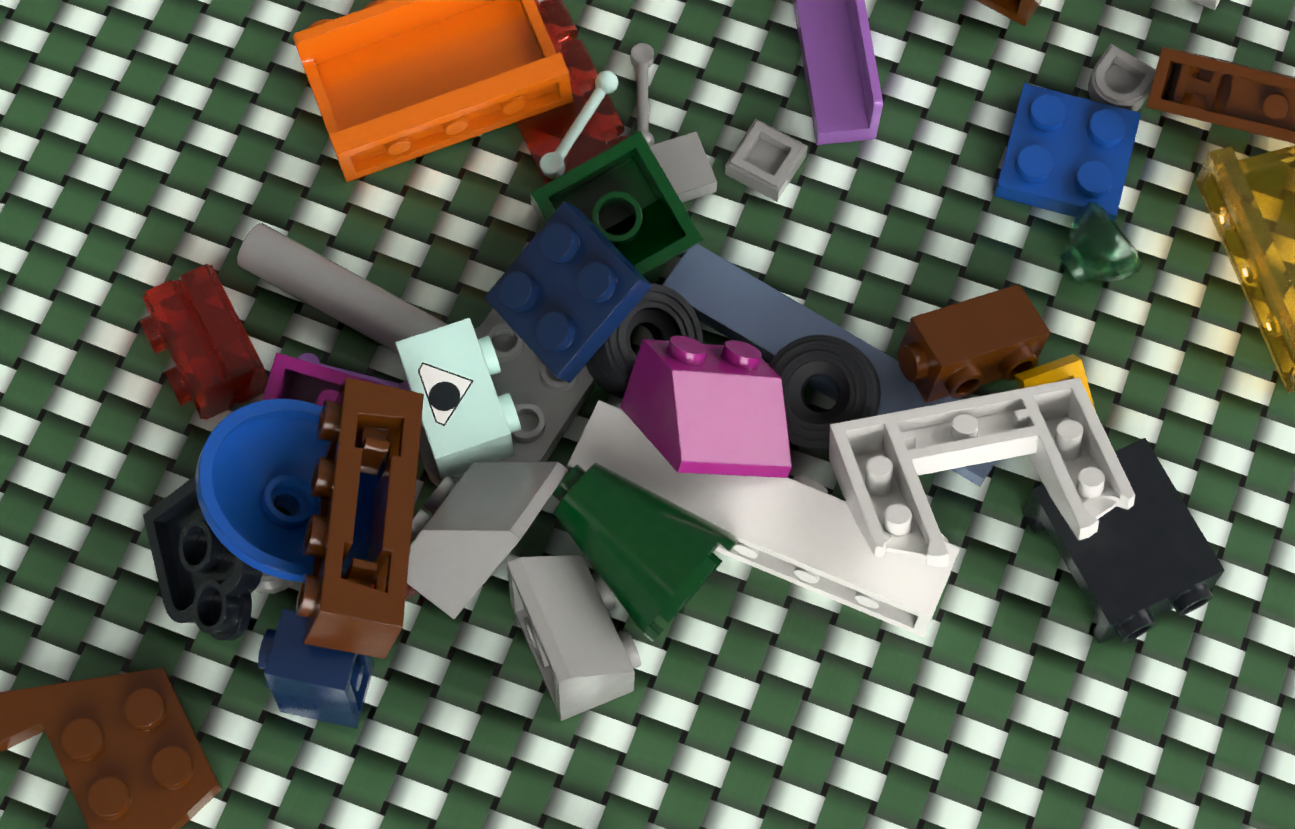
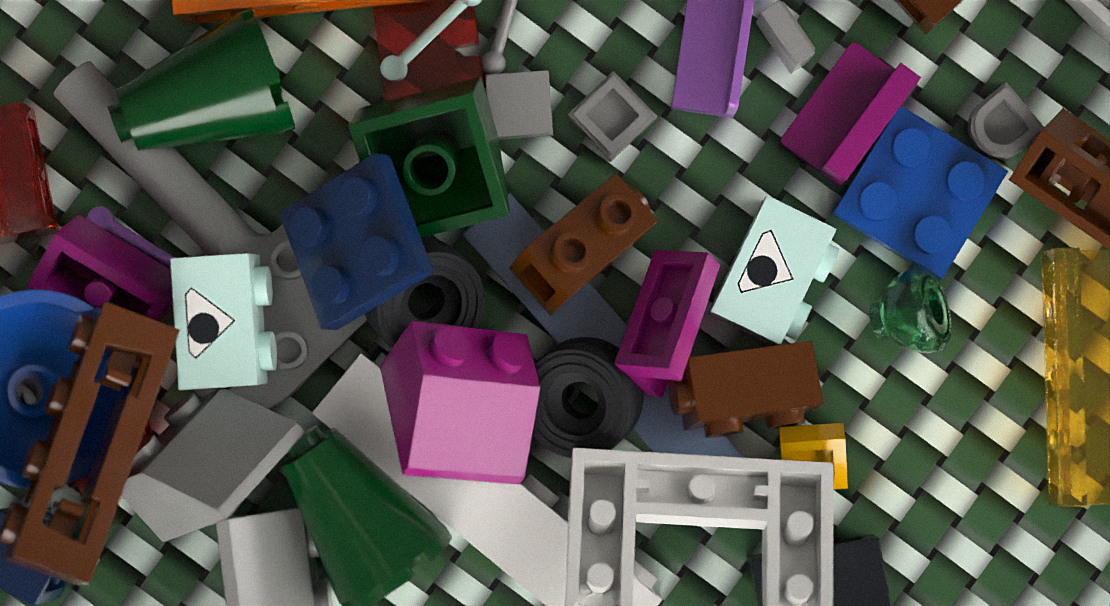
camera: 20 degrees right, 20 degrees up
none -> dark green cone [107,8,295,151]
none -> reddish brown brick [509,173,658,316]
none -> magenta panel [614,250,720,398]
none -> light aqua brick [707,195,840,346]
none -> light grey tile [755,0,816,74]
none -> magenta panel [780,43,922,187]

